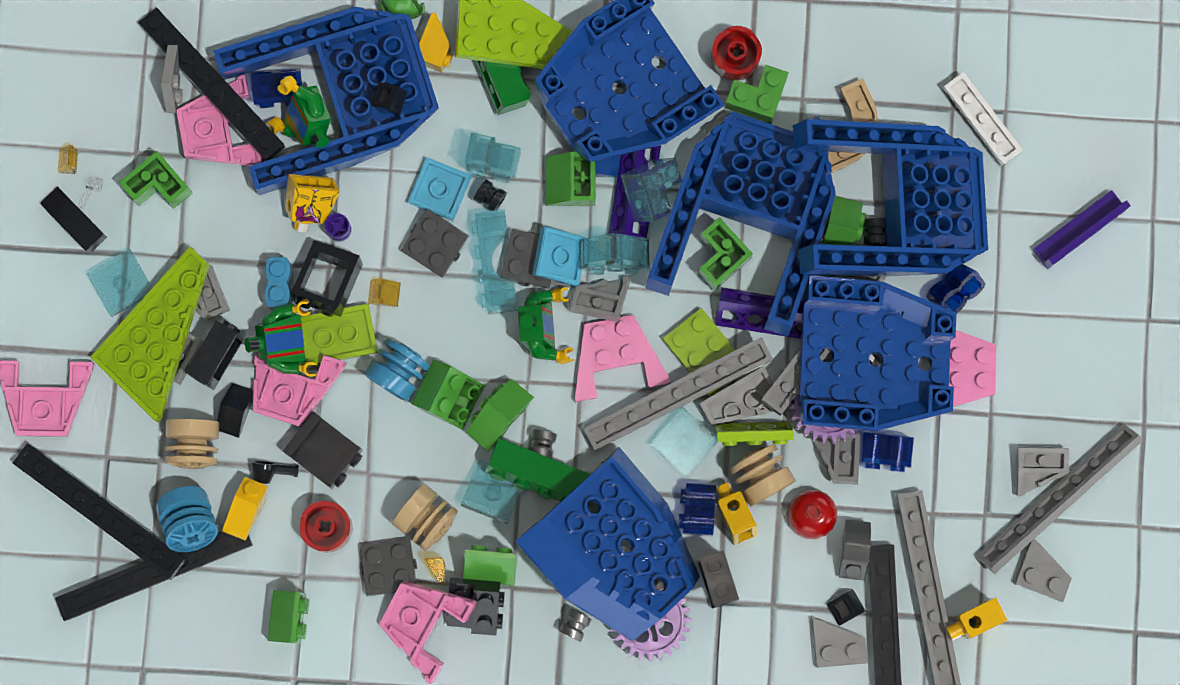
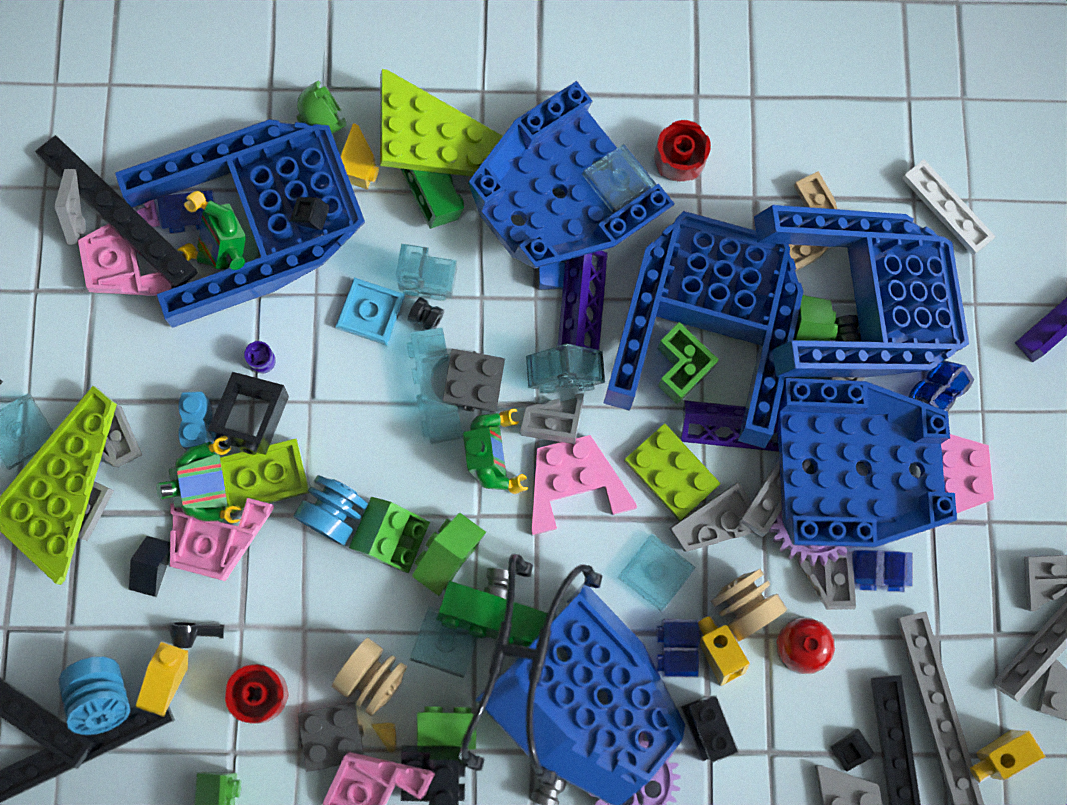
camera: 10 degrees left, 5 degrees down
bright green brick [119,151,193,208] -> none
tan wheel [164,419,219,469] -> none
black window [185,320,244,390] -> none
black panel [283,411,363,489] -> none
yellow torso [285,174,340,232] -> none
clear yellow slope [368,278,401,307] -> none
dark grey plate [401,209,470,277] -> none
medium azure tile [532,226,588,287] -> none
bright green slope [546,152,596,206] -> none
light grey plate [583,337,773,451] -> none
clear light blue brick [621,158,682,222] -> none
lime plate [715,421,794,446] -> none
bright green brick [725,64,789,124] -> none
dark grey brick [839,520,871,581] -> none
none -> black bar [460,554,603,786]
none -> clear light blue plate [582,144,657,214]

